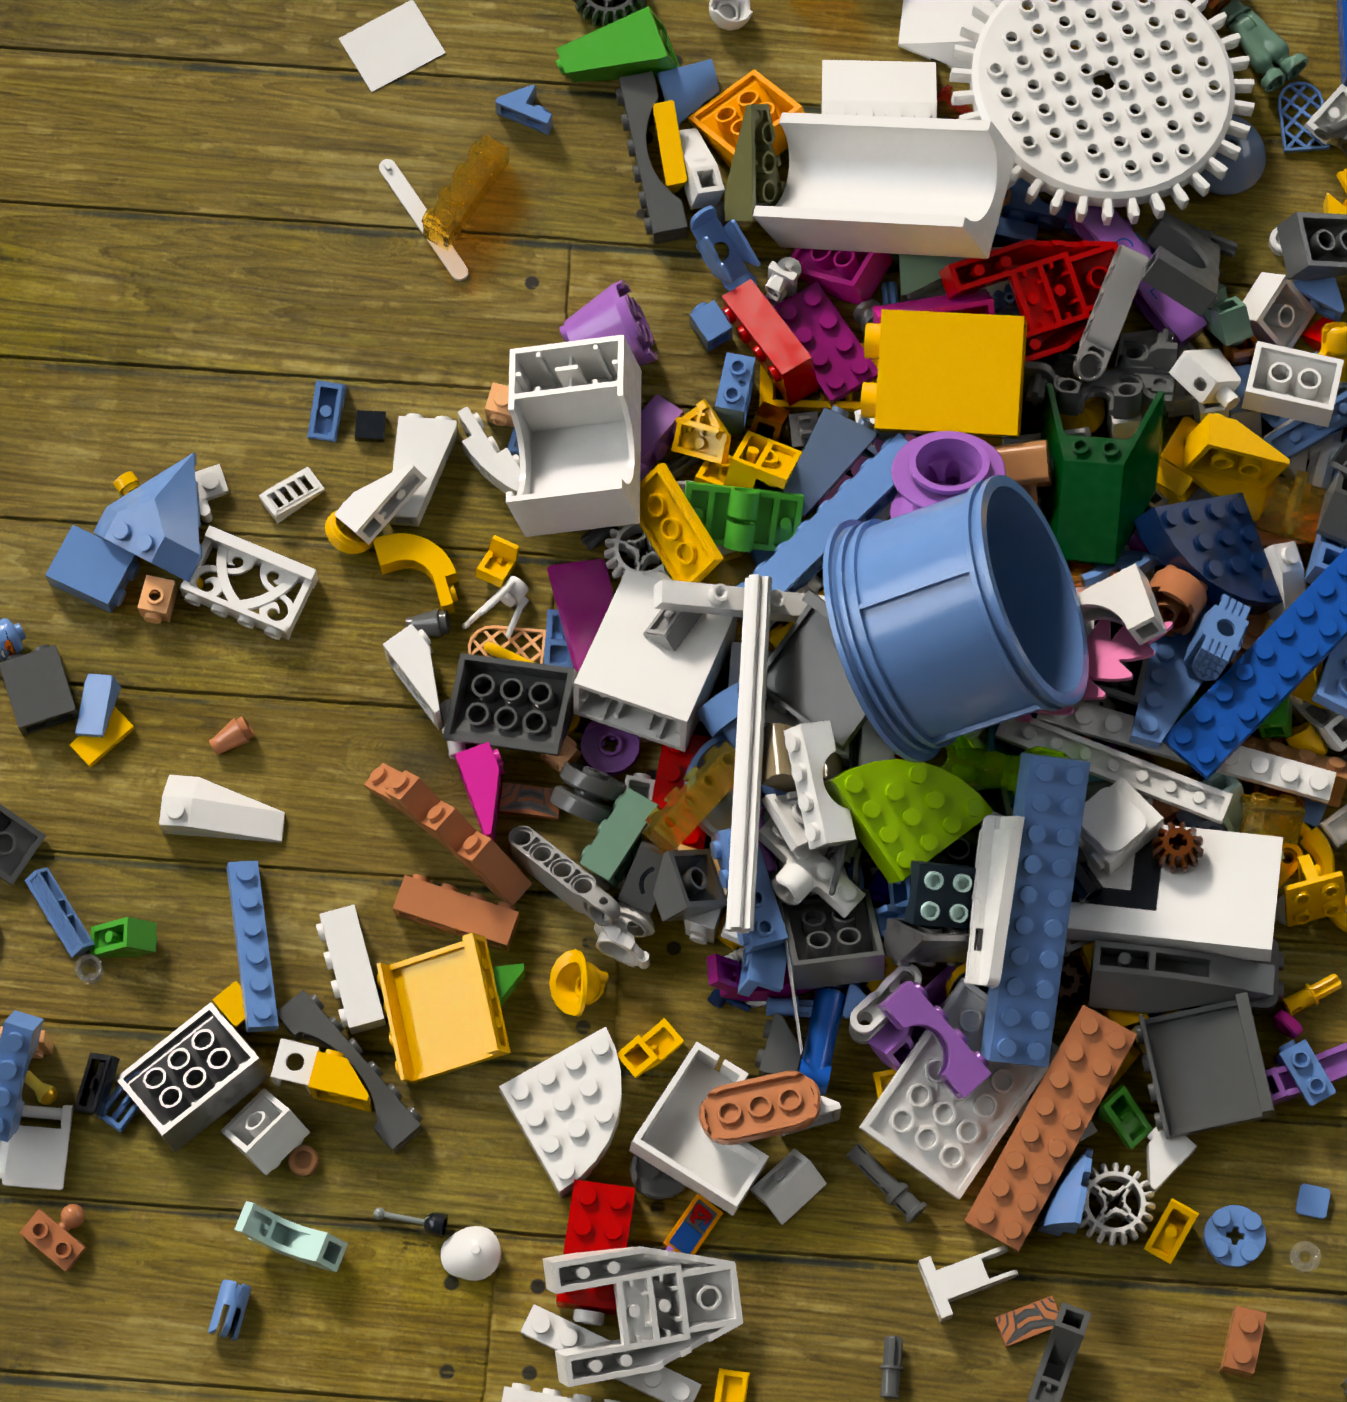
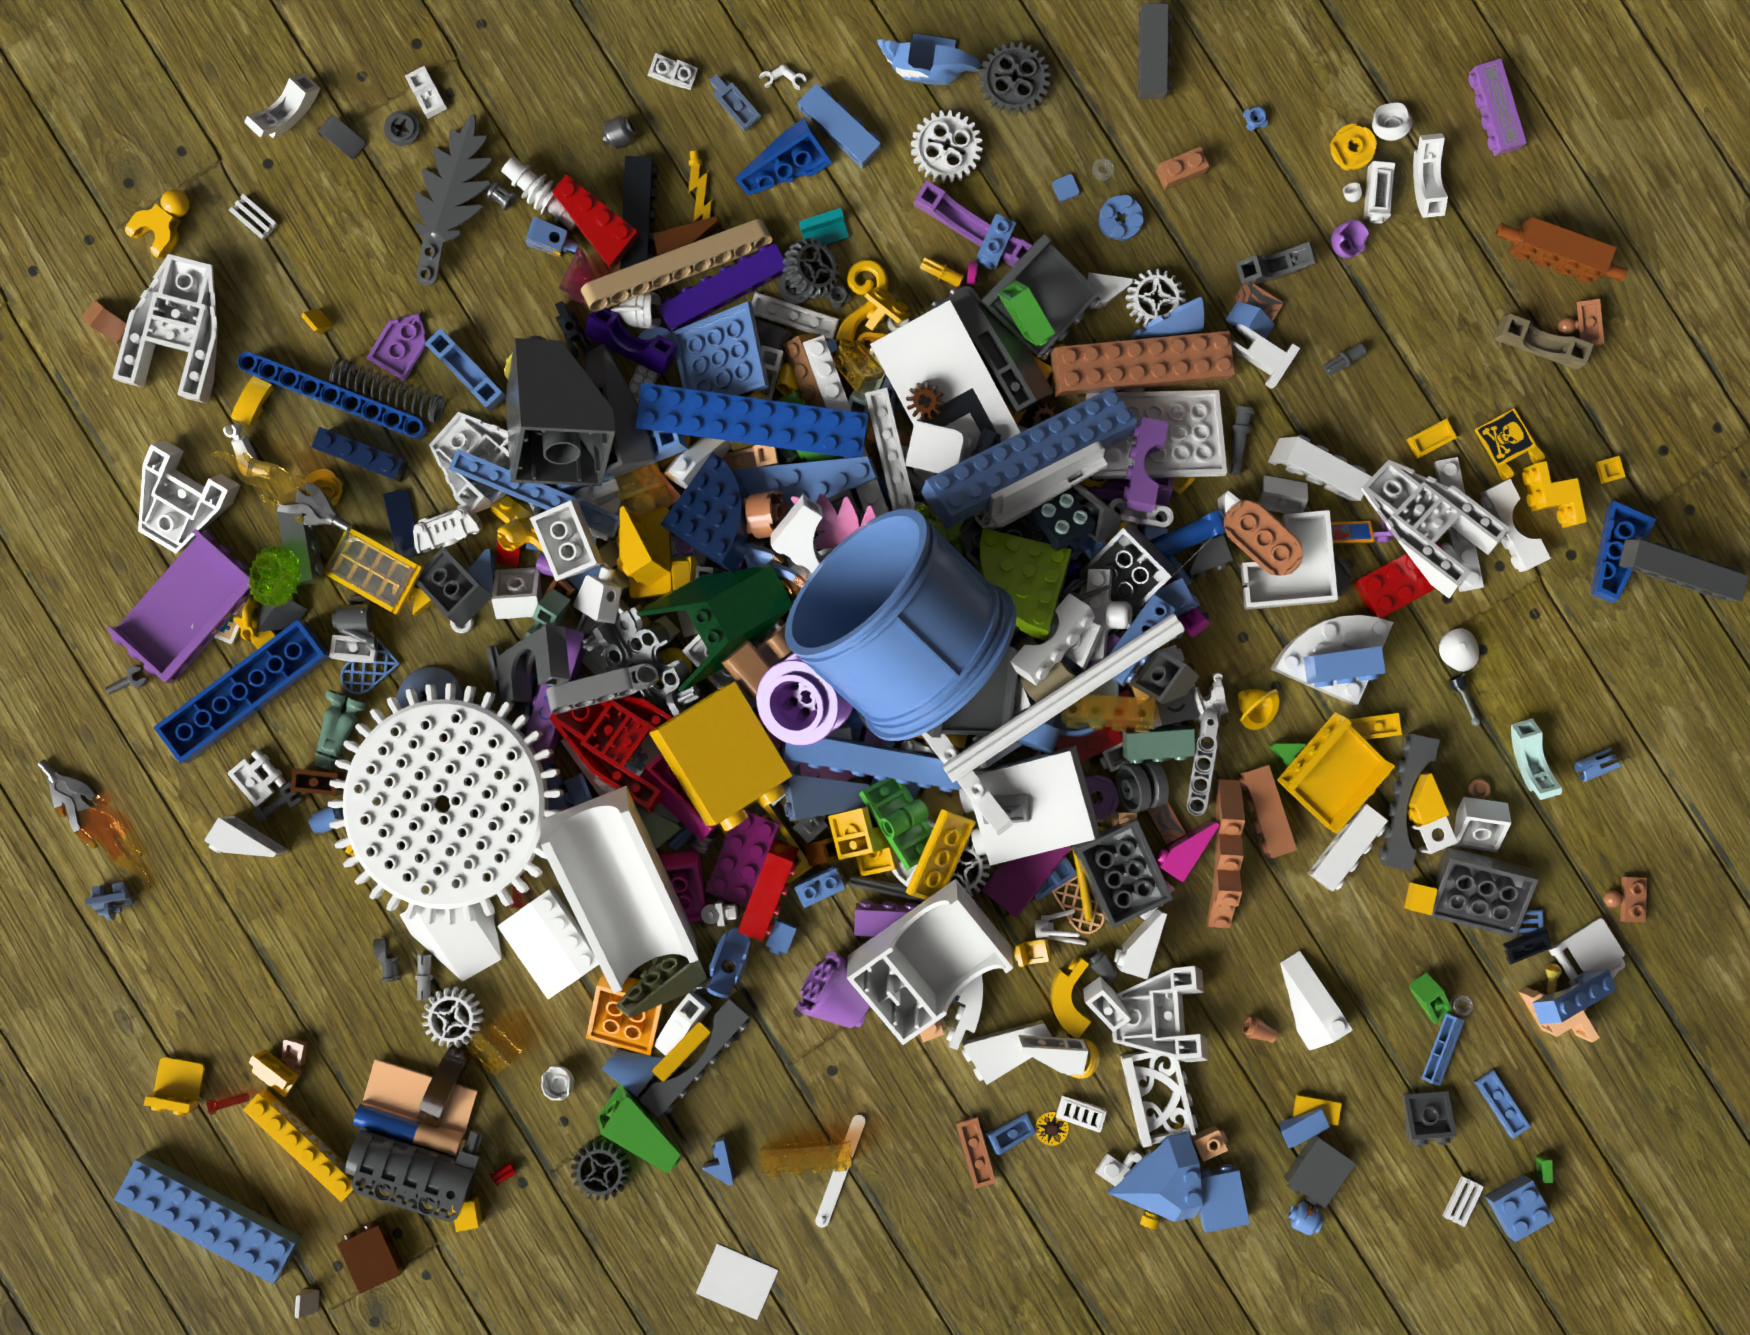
camera: 130 degrees left, 15 degrees up
medium blue plate [226,861,279,1032] -> none
black tile [355,410,386,442] -> none
yellow slope [617,1018,685,1078] -> none
yellow slope [671,399,731,465] -> none
bright green slope [1097,1084,1153,1149] -> none
yellow slope [1144,1198,1199,1264] -> none
medium blue piece [1183,594,1251,681] -> none
none -> nougat plate [956,1116,996,1189]
none -> bright green window [997,280,1055,346]
none -> piece [1035,1112,1069,1146]
none -> white slope [1083,976,1131,1032]
none -> white wedge [1112,966,1209,1062]
none -> medium blue slope [1225,301,1275,339]
none -> white wedge [1268,435,1372,501]
none -> medium blue brick [1303,646,1386,687]
none -> yellow plate [1349,713,1402,740]

